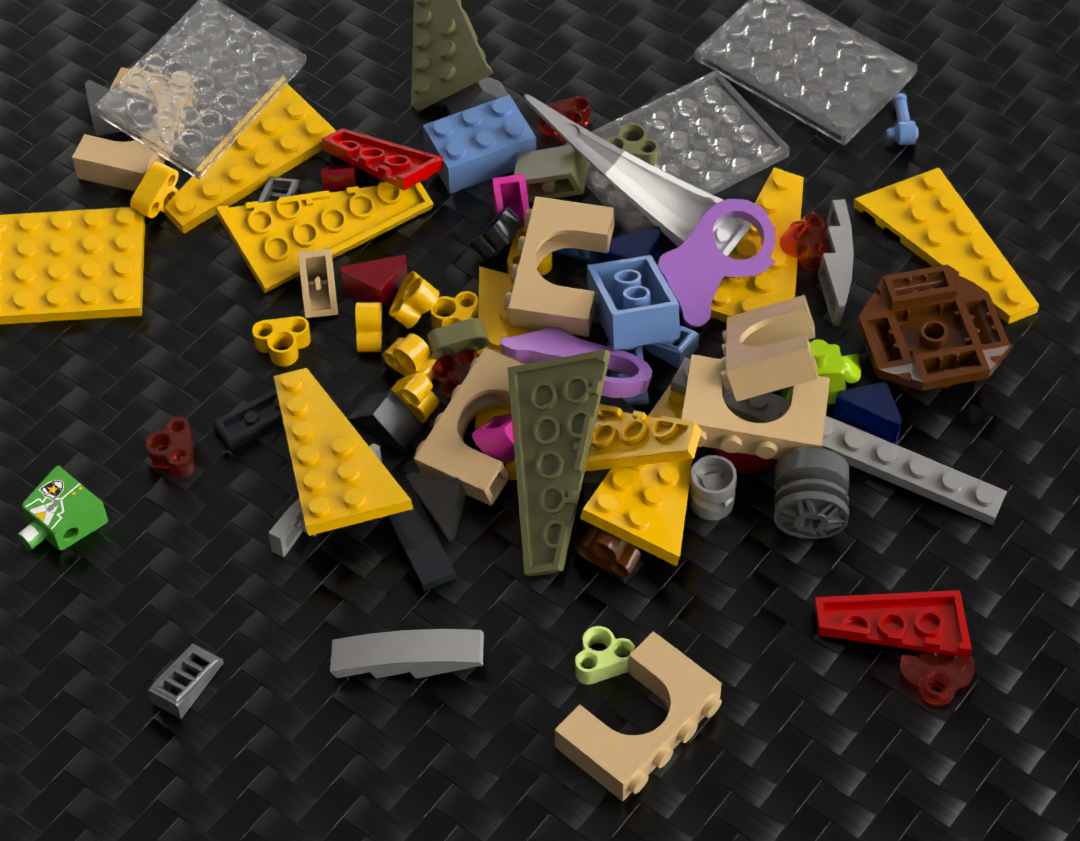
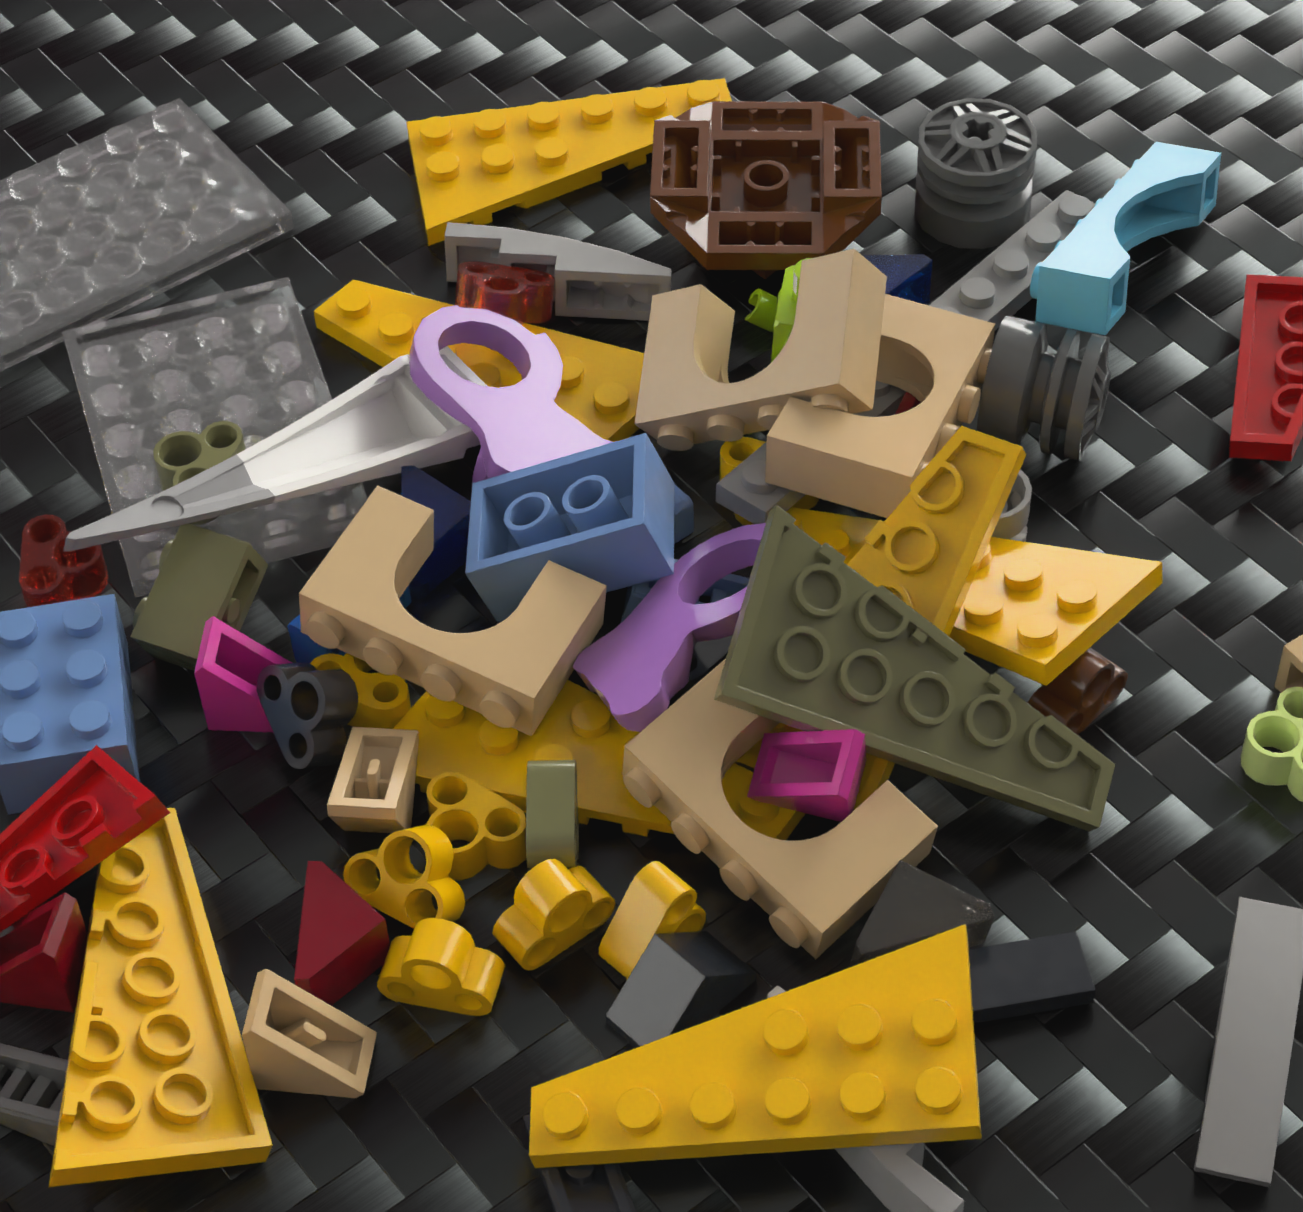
camera: 75 degrees left, 5 degrees down
yellow piece [252,316,311,367] -> none
clear red piece [432,347,480,403] -> none
medium blue piece [886,93,919,145] -> none
none -> tan slope [327,727,419,833]
none -> dark grey wheel [914,98,1037,249]
none -> medium azure arch [1030,142,1221,335]

